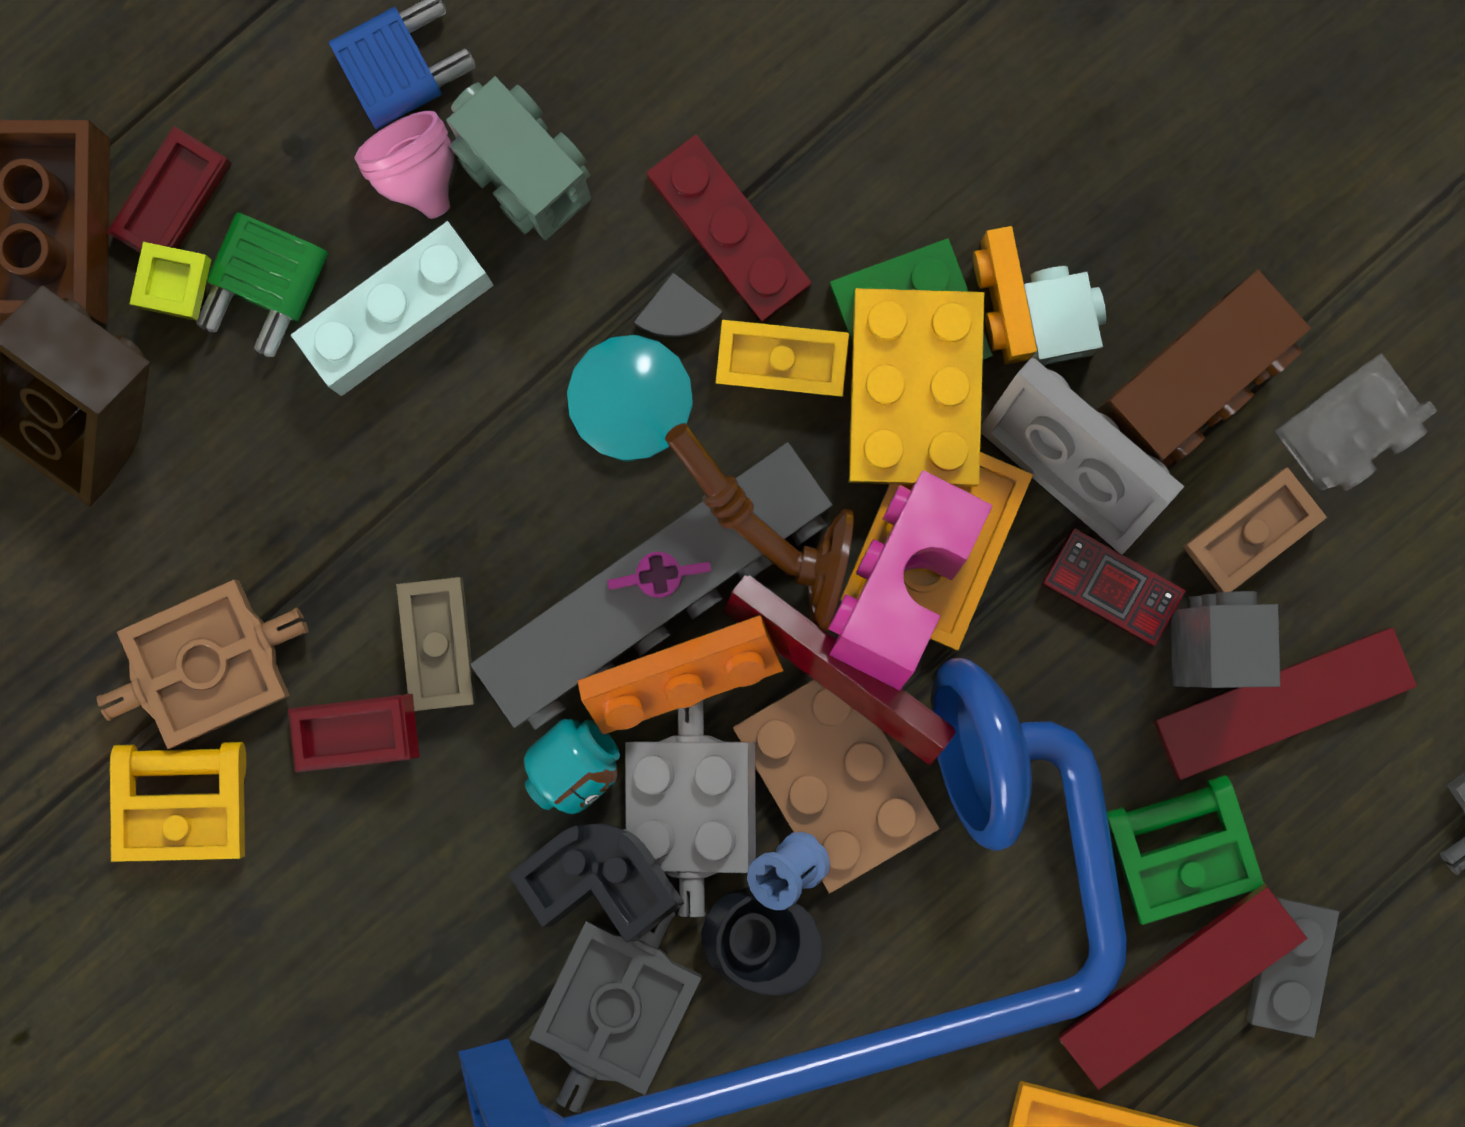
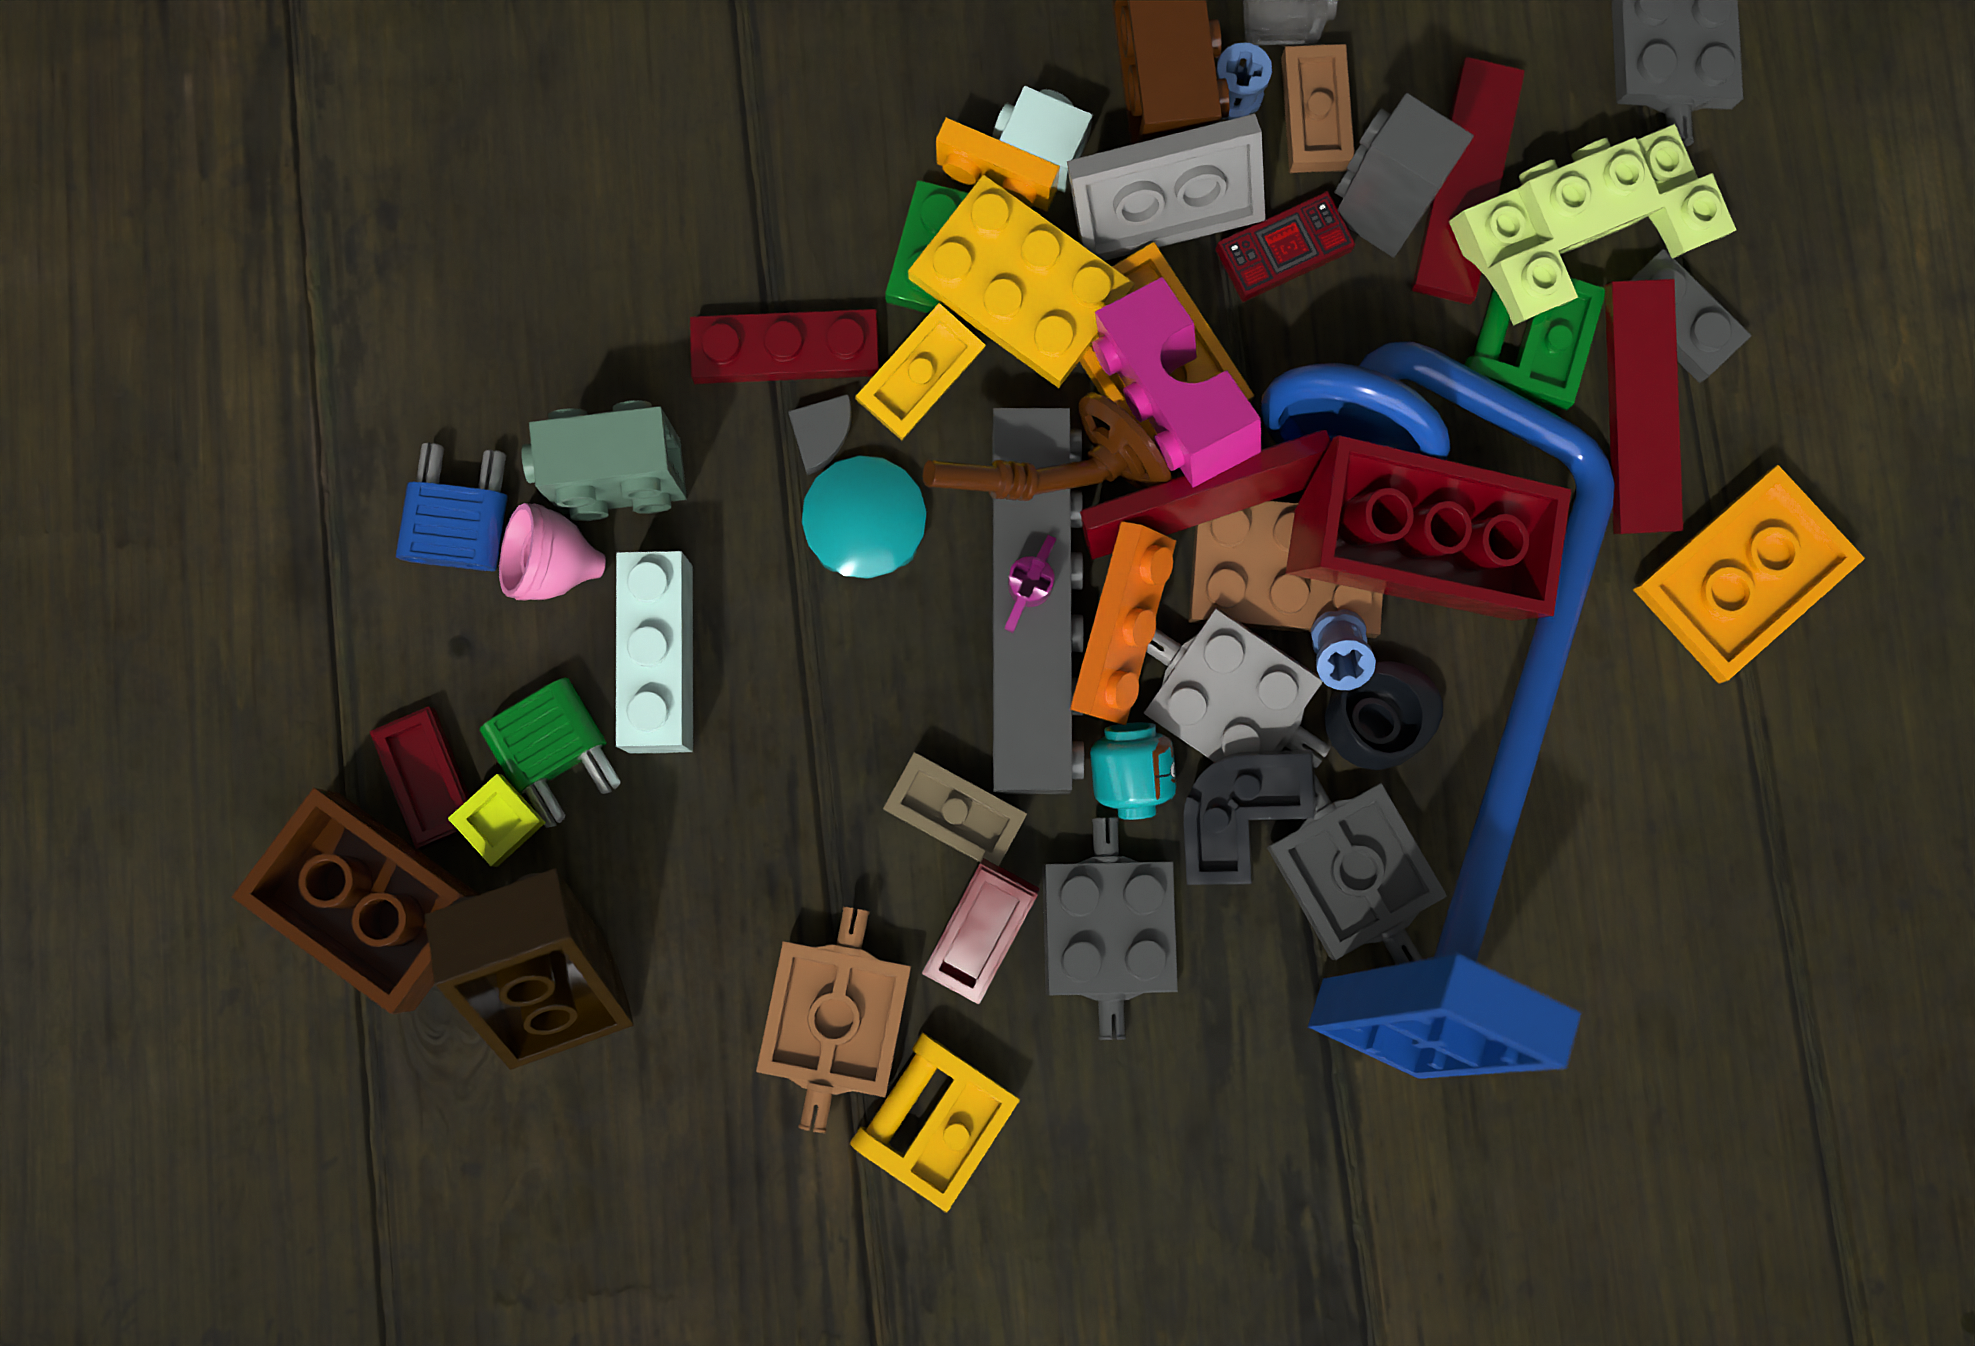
camera: 60 degrees left, 5 degrees down
none -> dark grey plate [1042,818,1178,1040]
none -> medium blue bush [1216,42,1272,120]
none -> dark red slope [1286,436,1571,621]
none -> yellowish green bracket [1449,124,1736,325]

